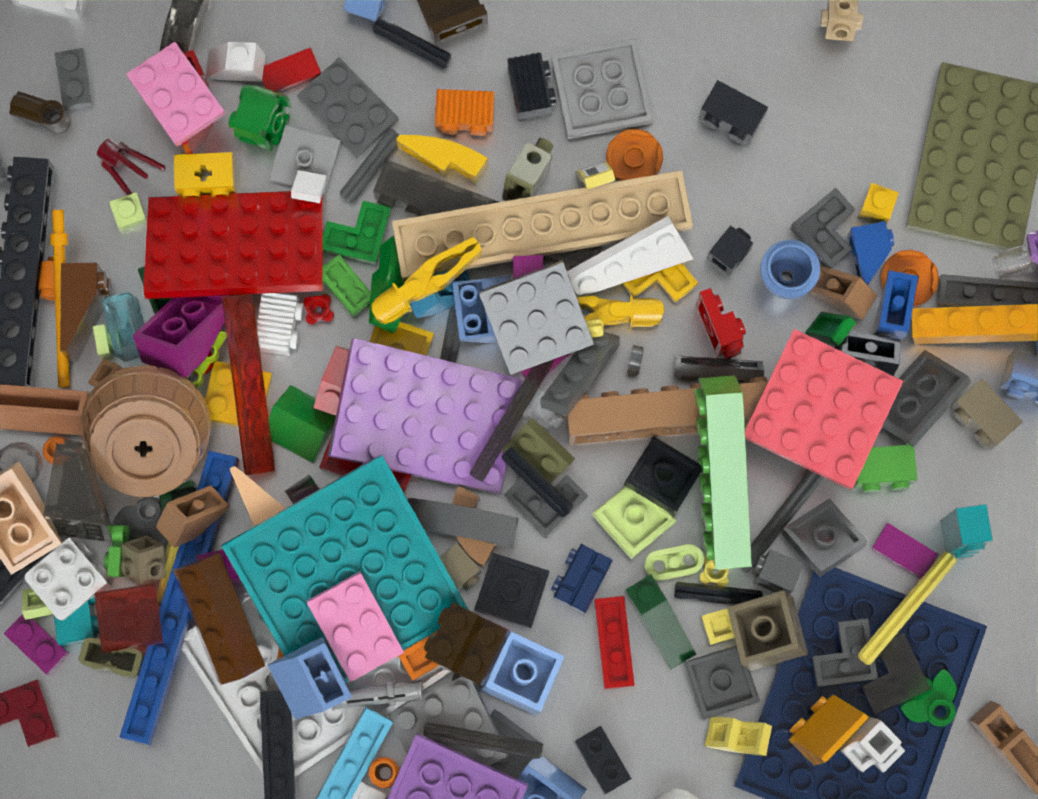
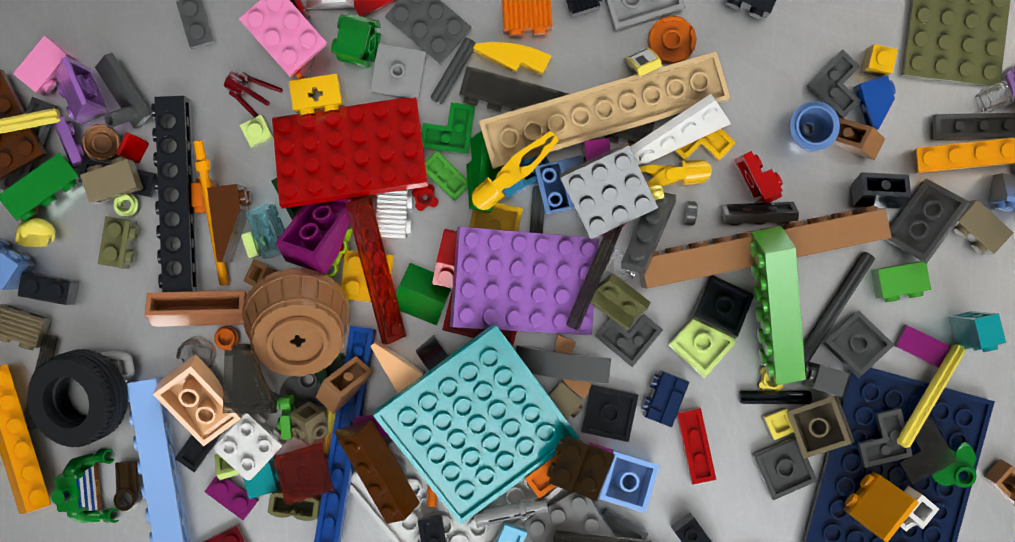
camera: 10 degrees left, 10 degrees up
dark brown piece [9,91,71,133] -> none
medium blue slope [267,637,352,719] -> none
white tile [291,170,326,203] -> none
bright pink plate [306,572,404,682] -> none
black axle [501,447,573,517] -> none
olive torso [502,138,554,201] -> none
slope [624,574,696,670] -> none
yellowish green plate [644,544,704,581] -> none
light yellow slope [705,717,772,756] -> none
black brick [707,225,754,276] -> none
coral plate [745,329,903,490] -> none
green tile [805,312,856,346] -> none
blue slope [874,270,918,340] -> none
orange tile [879,249,939,308] -> none

